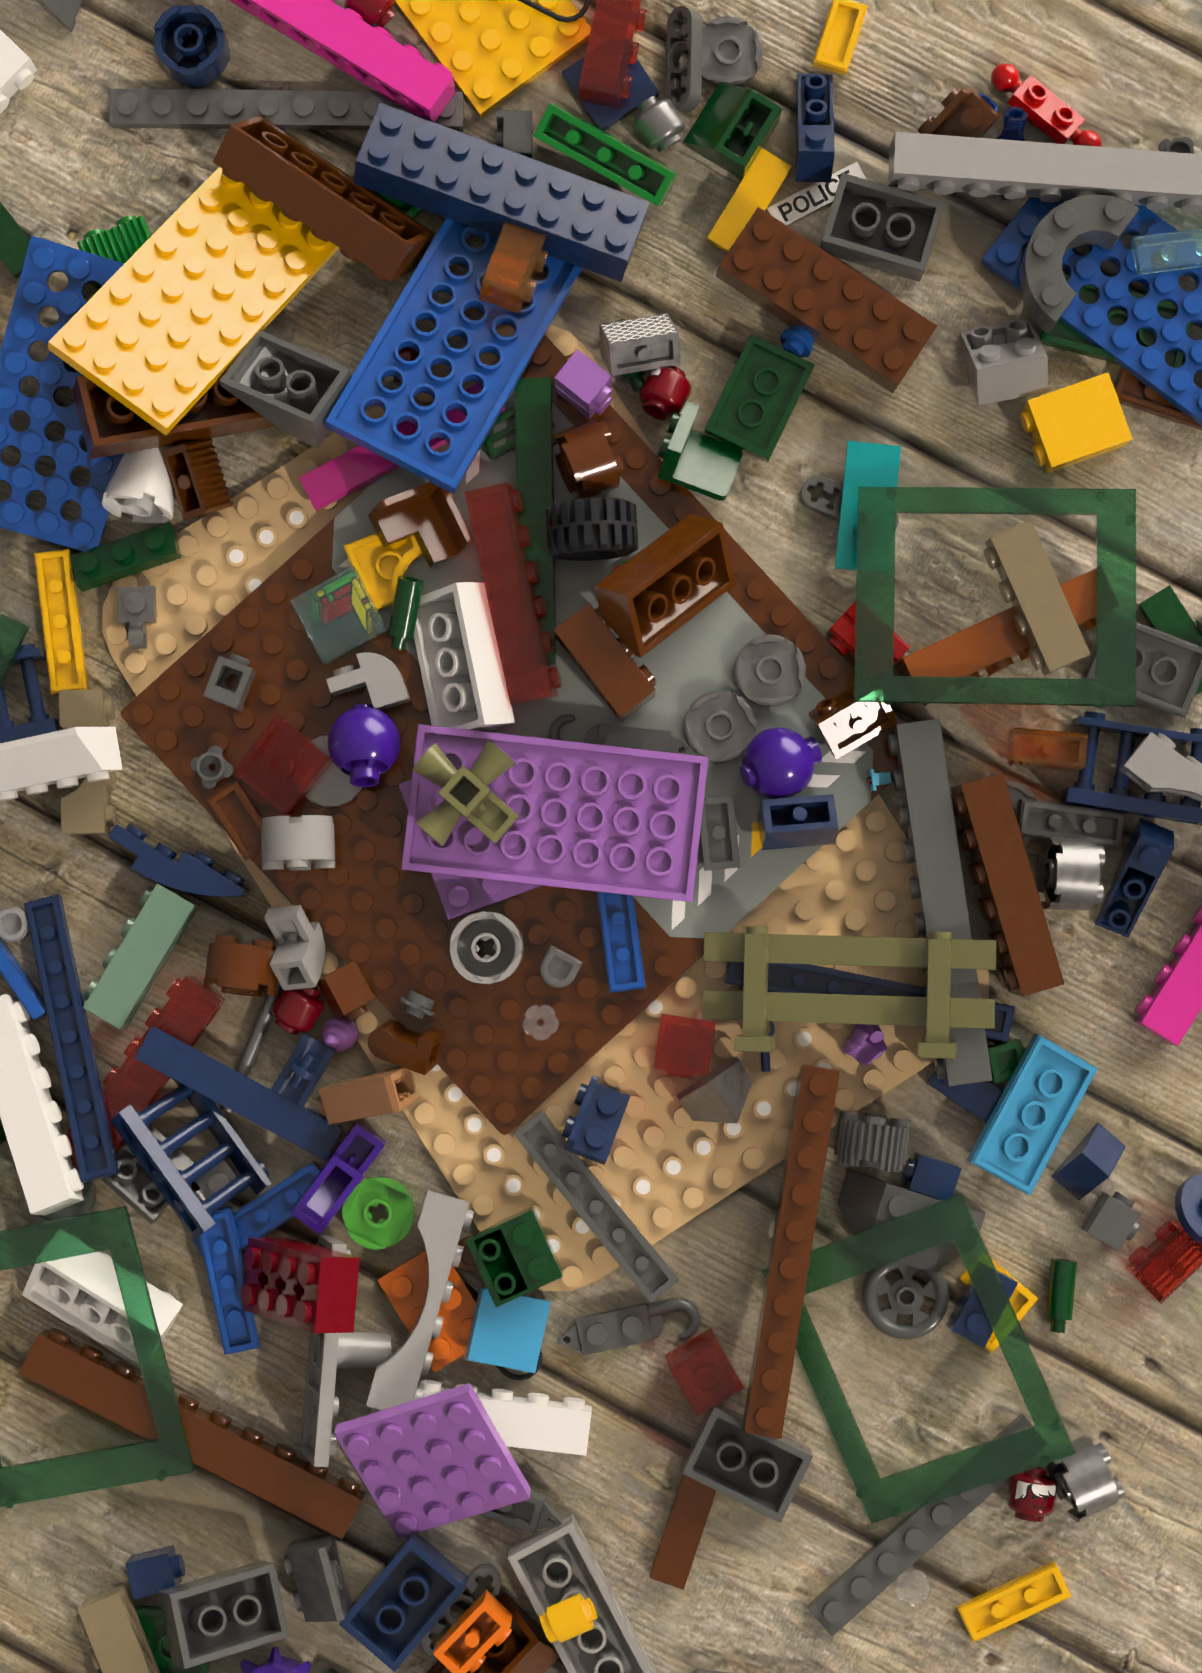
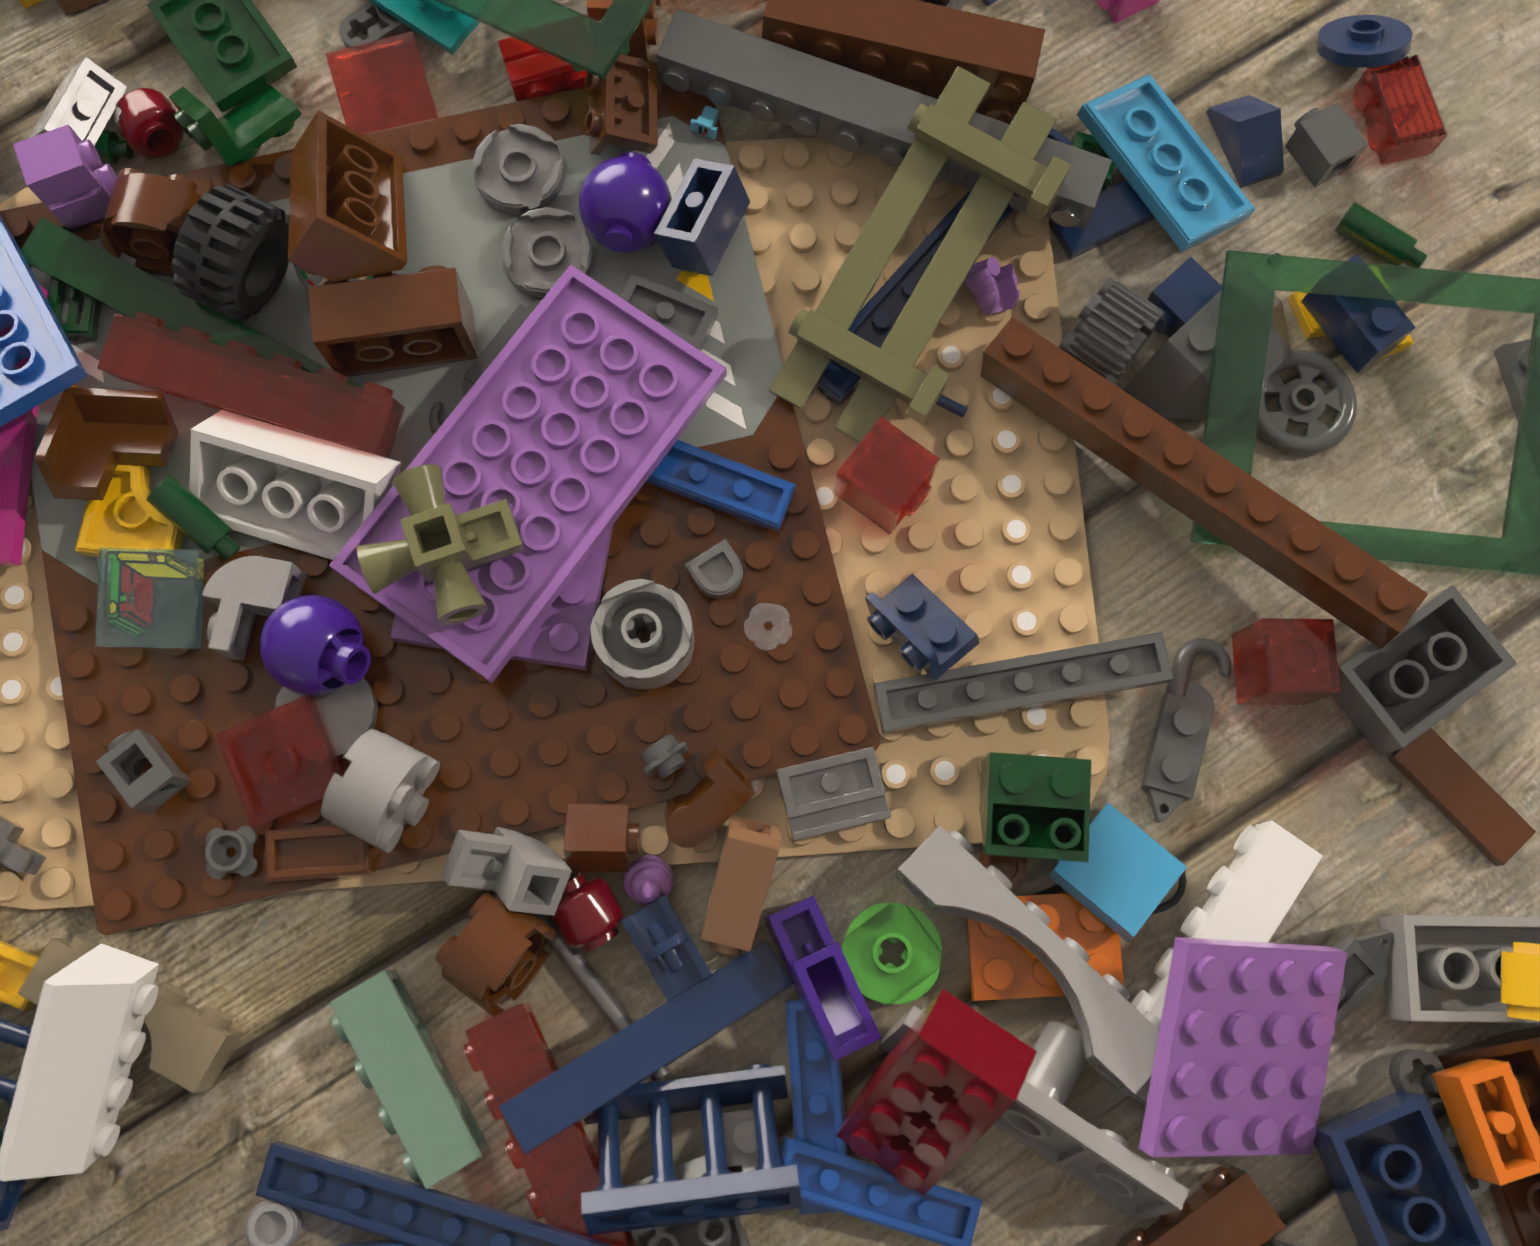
camera: 65 degrees left, 10 degrees down
dark blue slope [108,823,249,898] -> none
flat silver slope [676,1056,753,1123] -> none
none -> clear red slope [326,31,439,134]
none -> flat silver plate [776,747,891,842]

